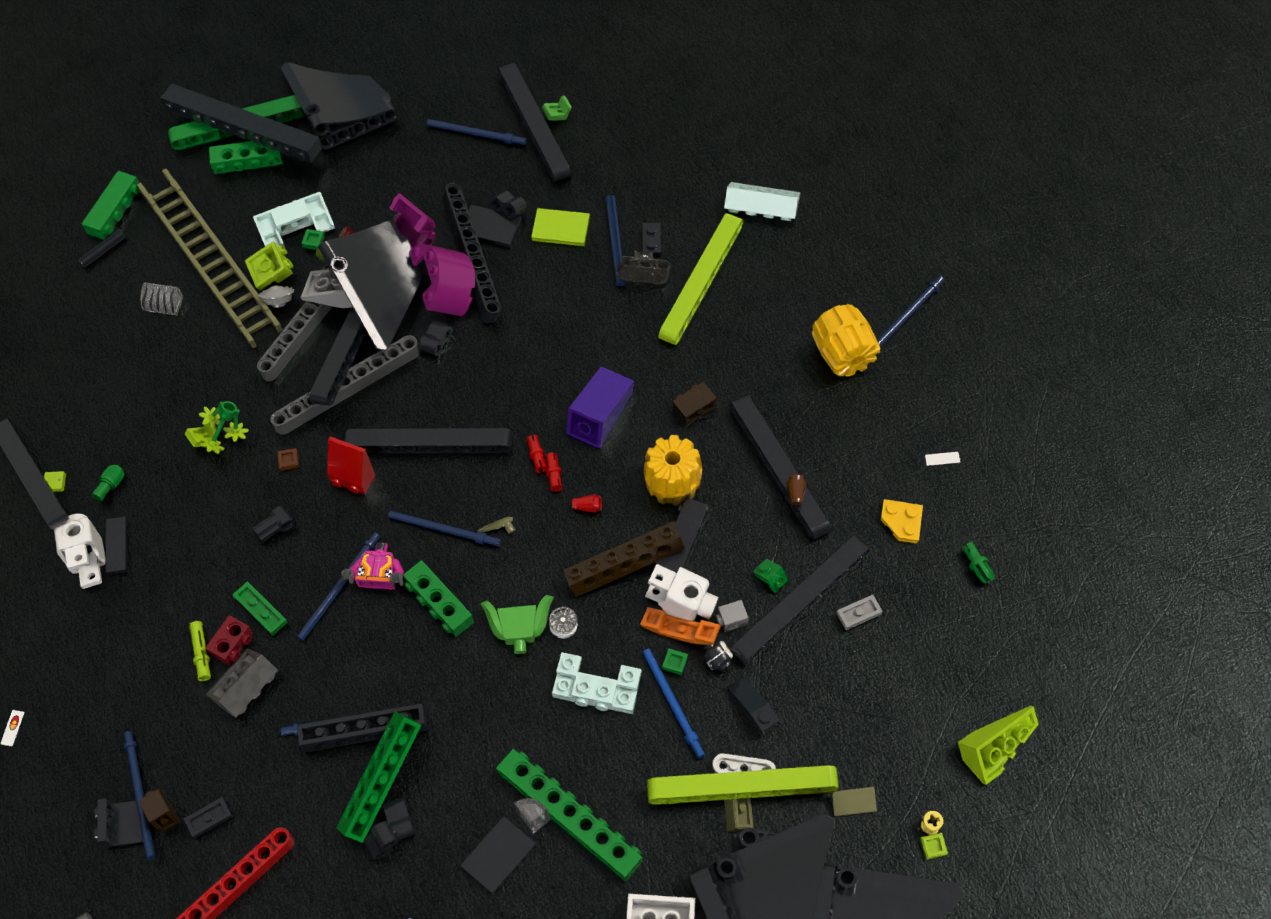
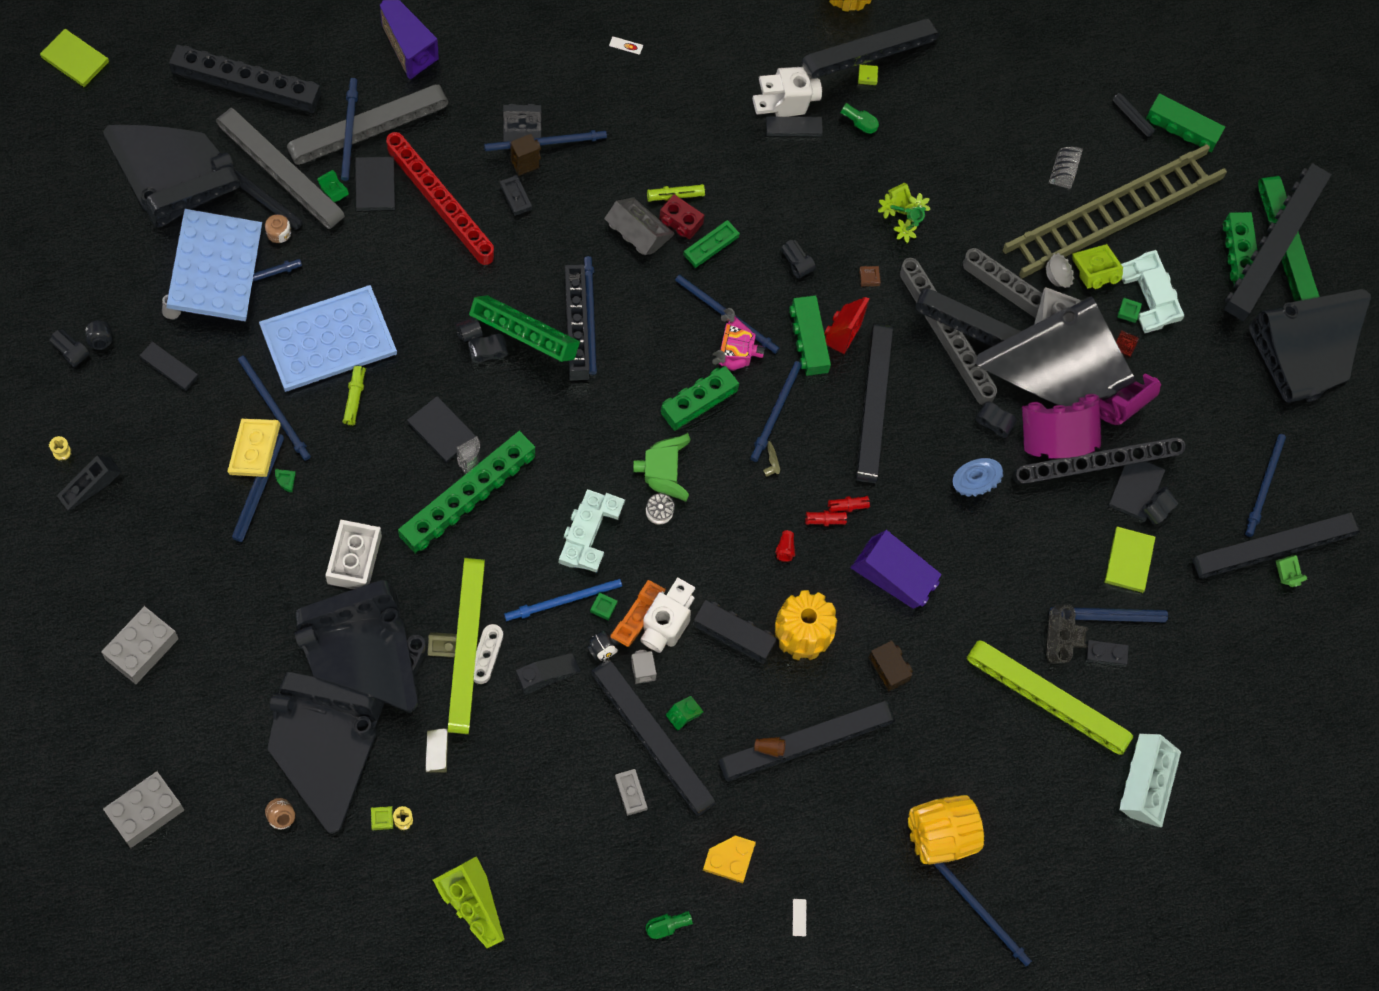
camera: 85 degrees right, 5 degrees up
dark brown brick [564,522,685,597] -> none
none -> green brick [789,296,831,376]
none -> medium blue gear [953,458,1003,497]

